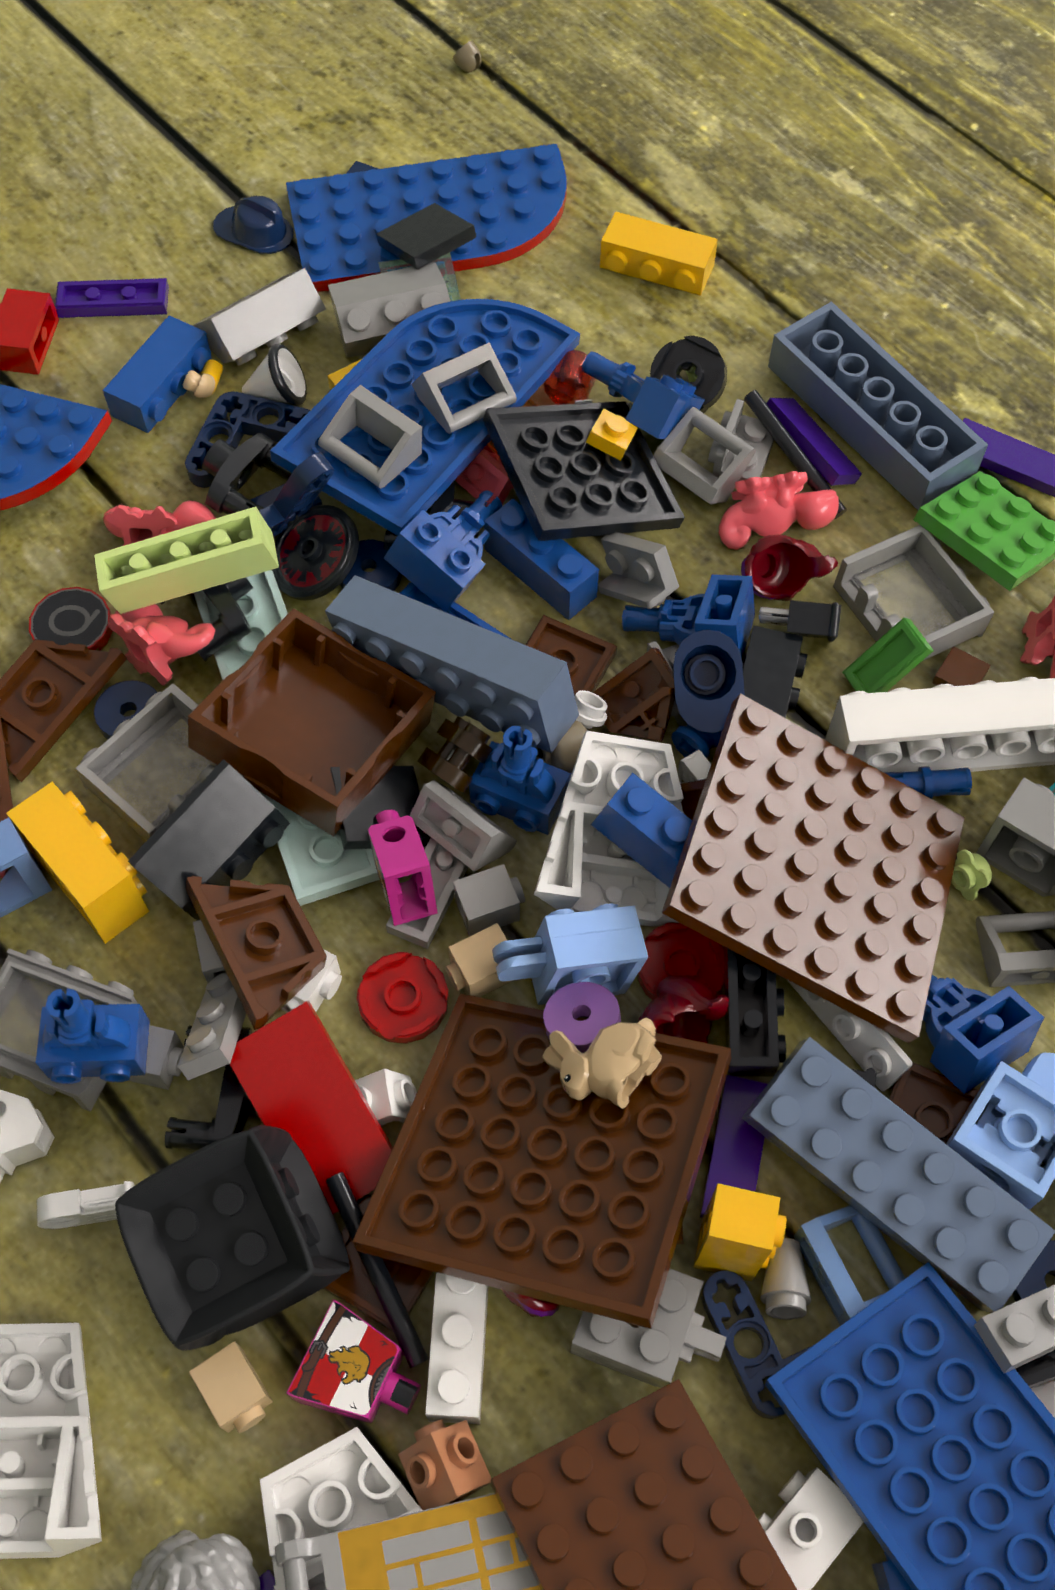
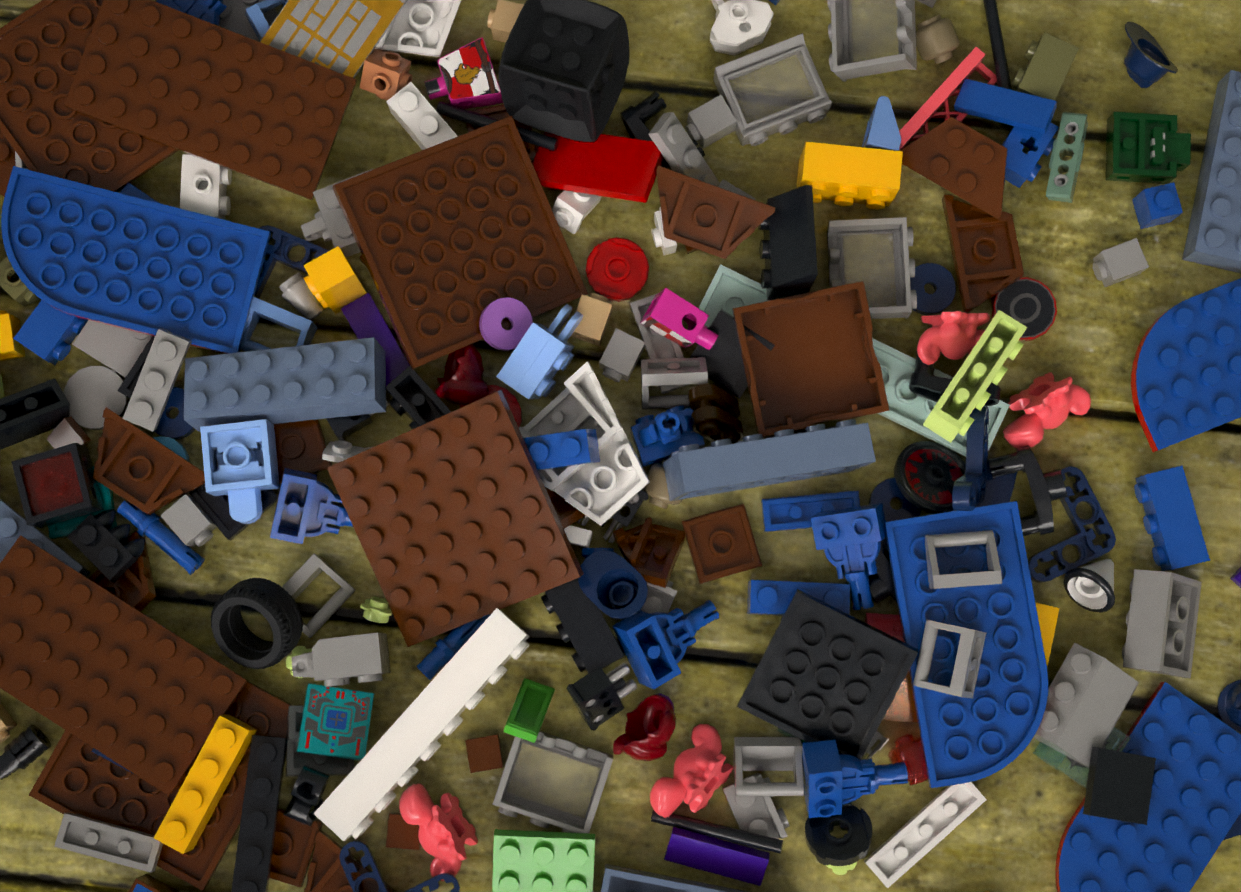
camera: 135 degrees right, 20 degrees up
blue brick [36,989,150,1084] -> none
white piece [37,1181,135,1229] -> none
tan arm [182,359,224,398] -> none
tan animal [543,1018,662,1109] -> none
white plate [575,691,607,729] -> none
yellow plate [586,409,638,461] -> none
light grey bracket [598,532,679,609] -> none
none -> white plate [864,782,987,888]

